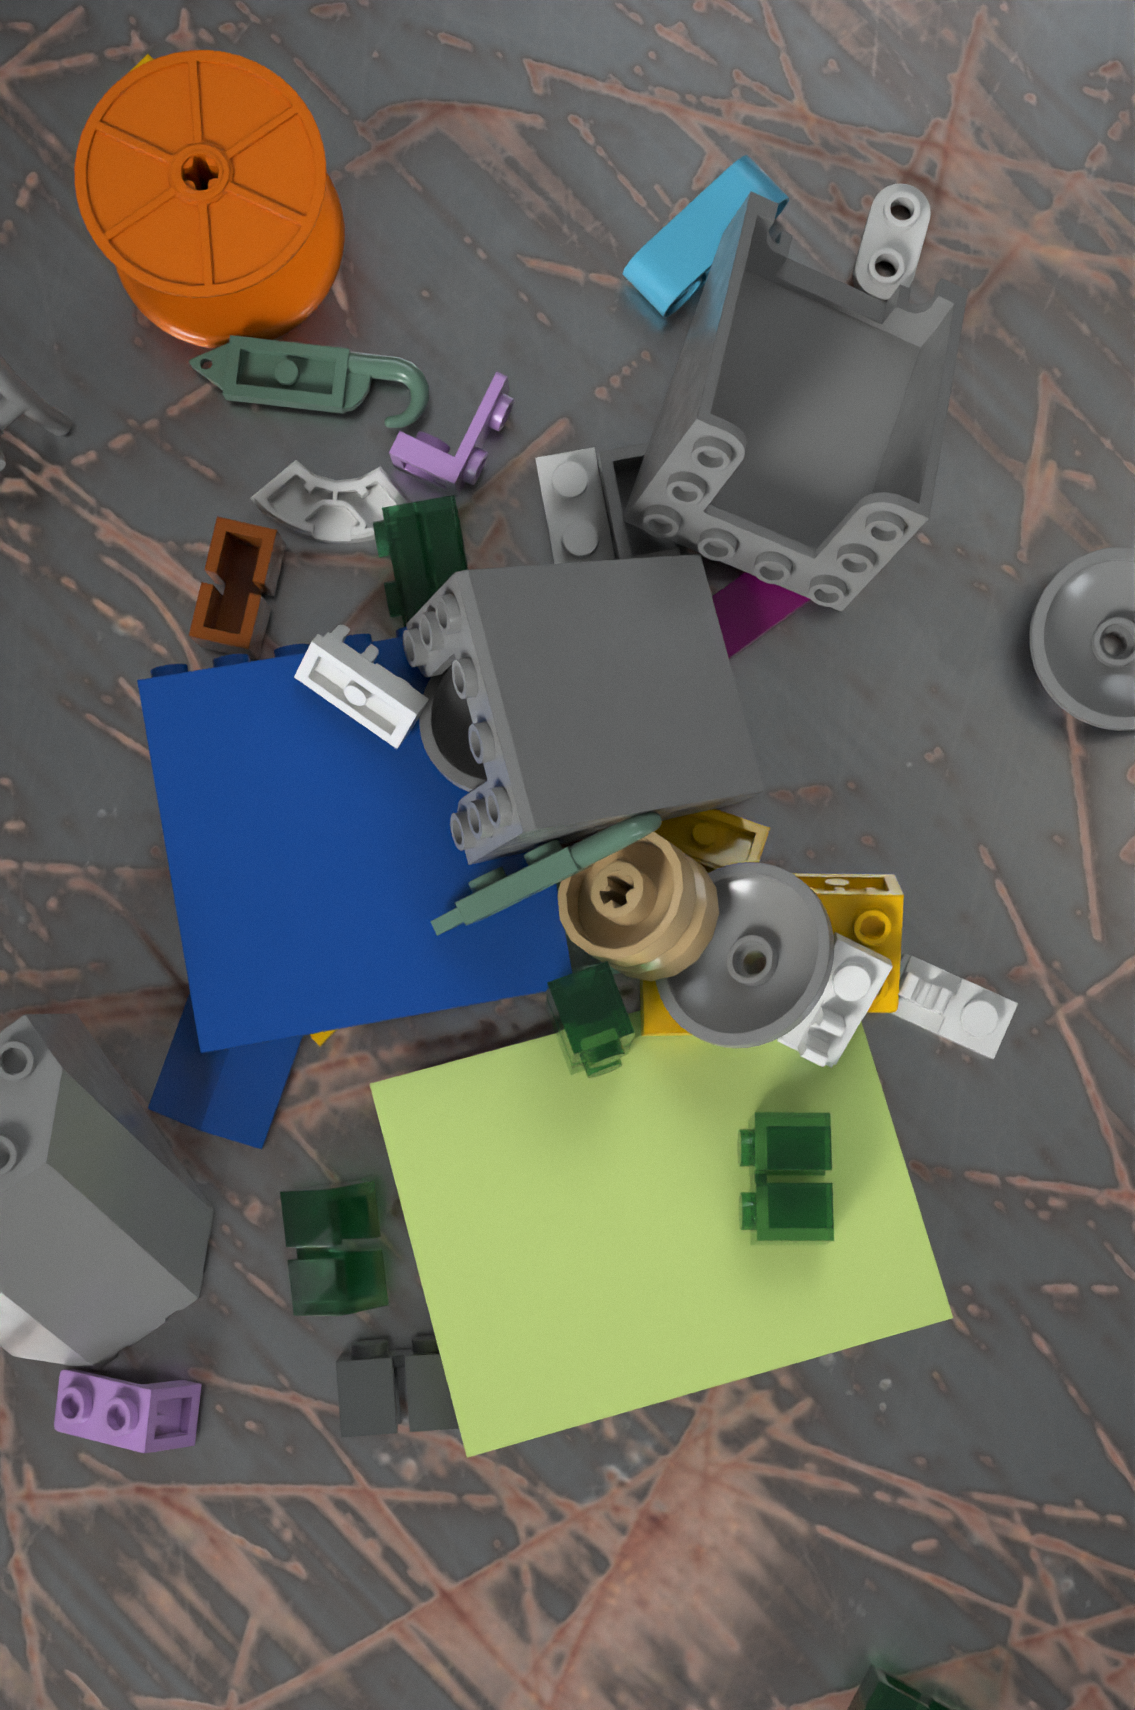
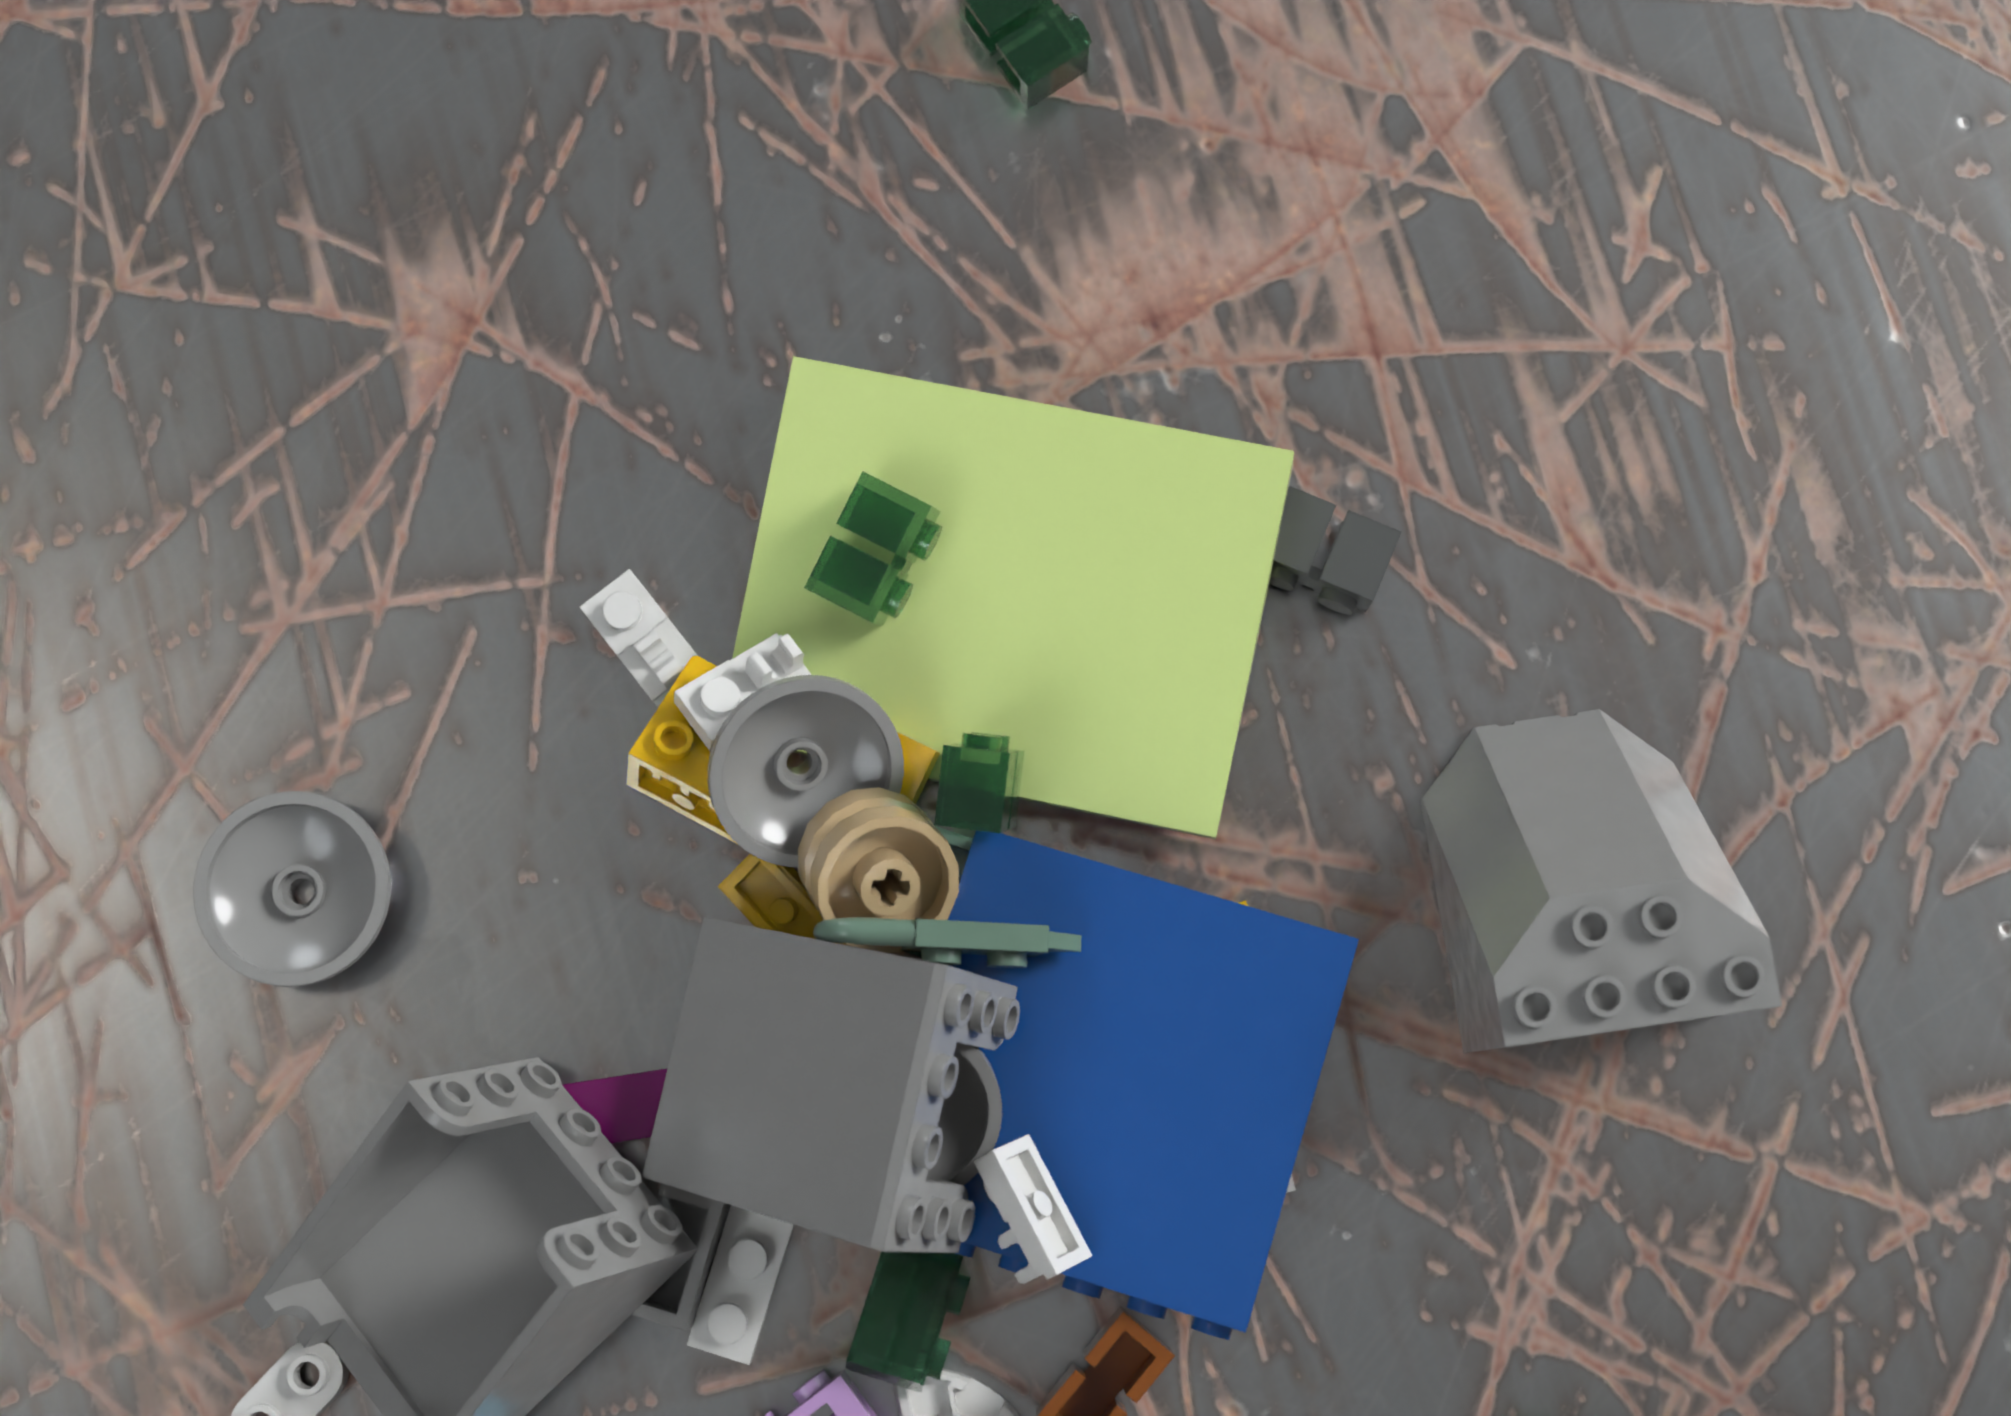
camera: 155 degrees left, 5 degrees down
lavender bracket [54,1369,202,1454] -> none
blue slope [147,994,304,1149] -> none
clear green piece [280,1181,389,1316] -> none

